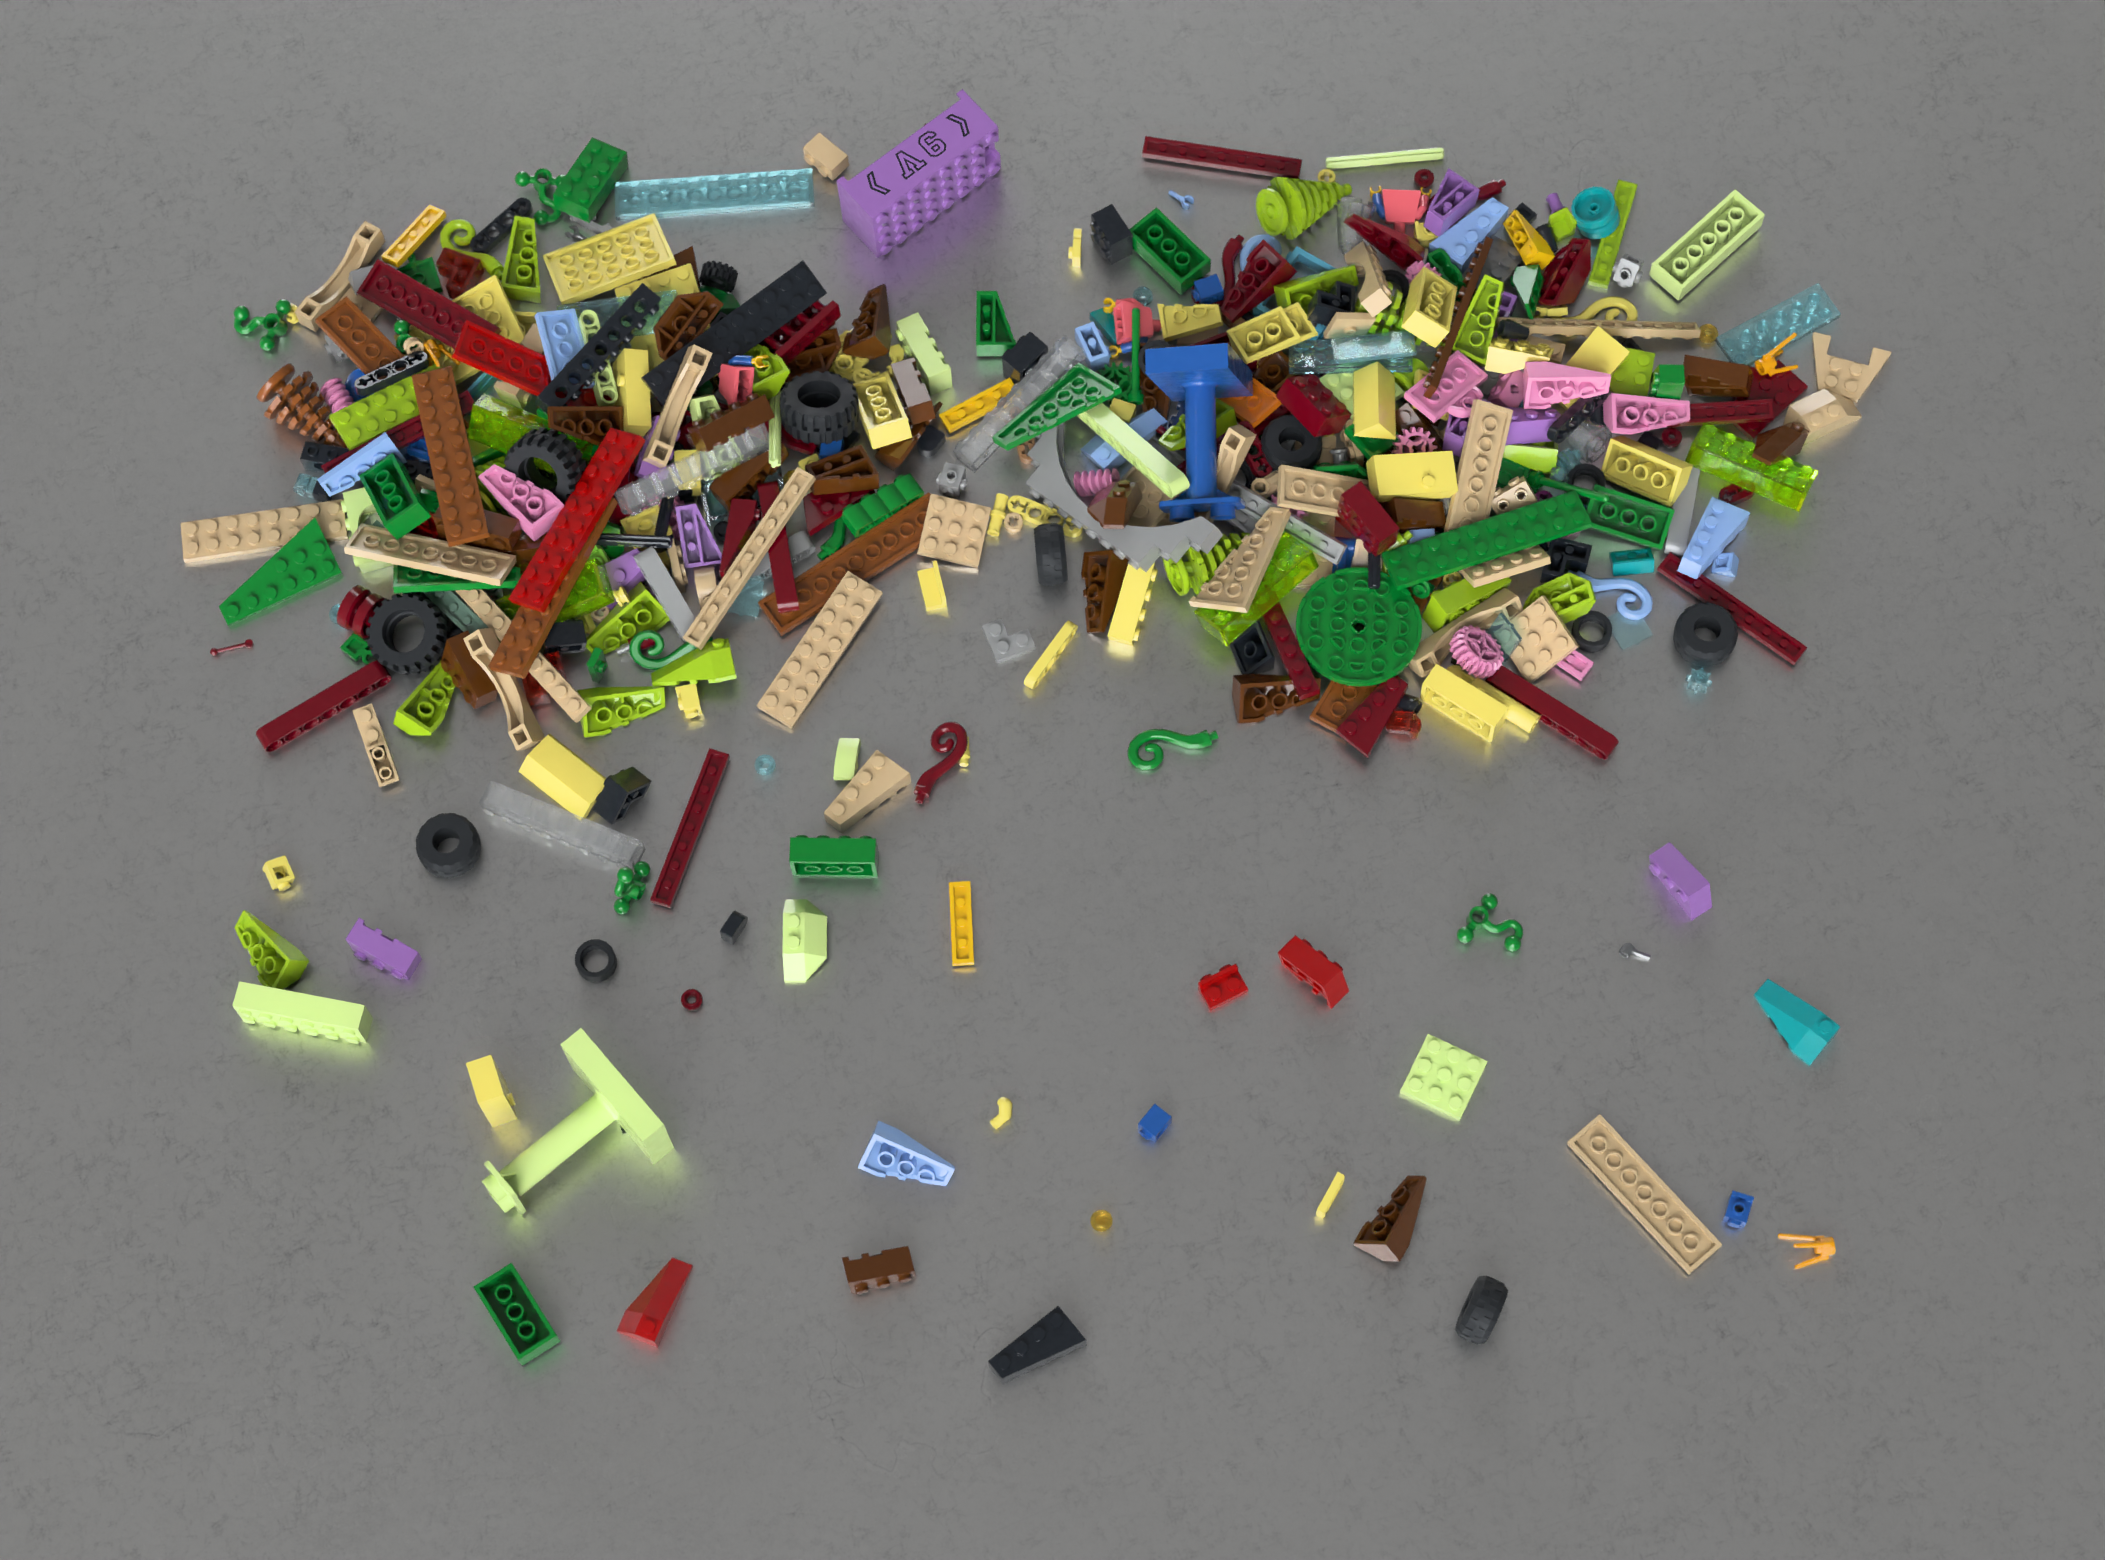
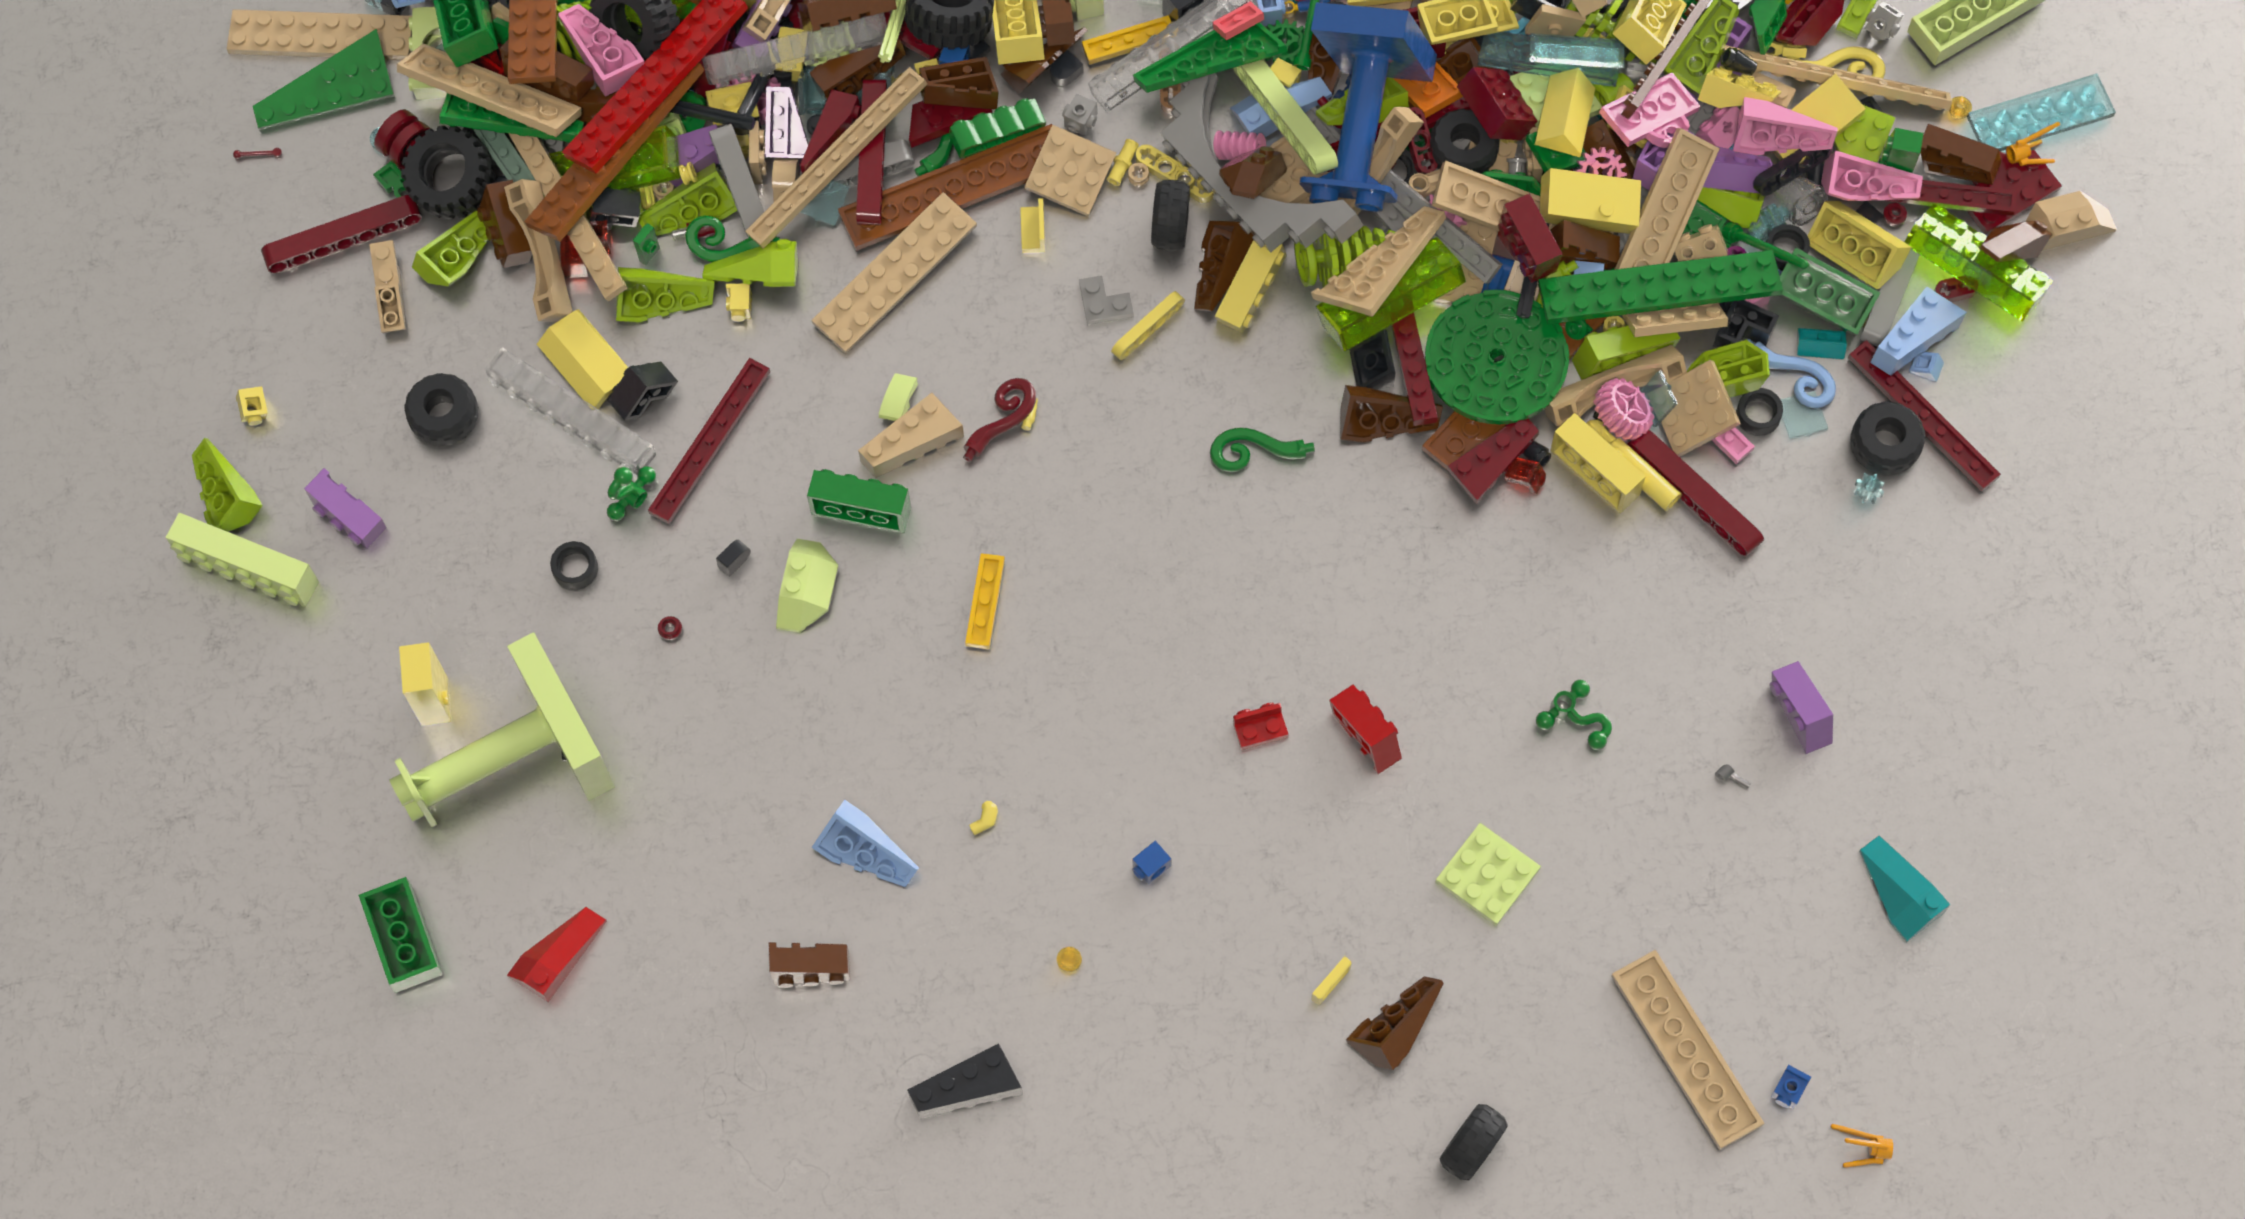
camera: 10 degrees right, 0 degrees up
clear light blue plate [754,755,776,775] -> none
tan wing [1812,332,1891,403] -> none
none -> coral plate [1212,1,1264,40]

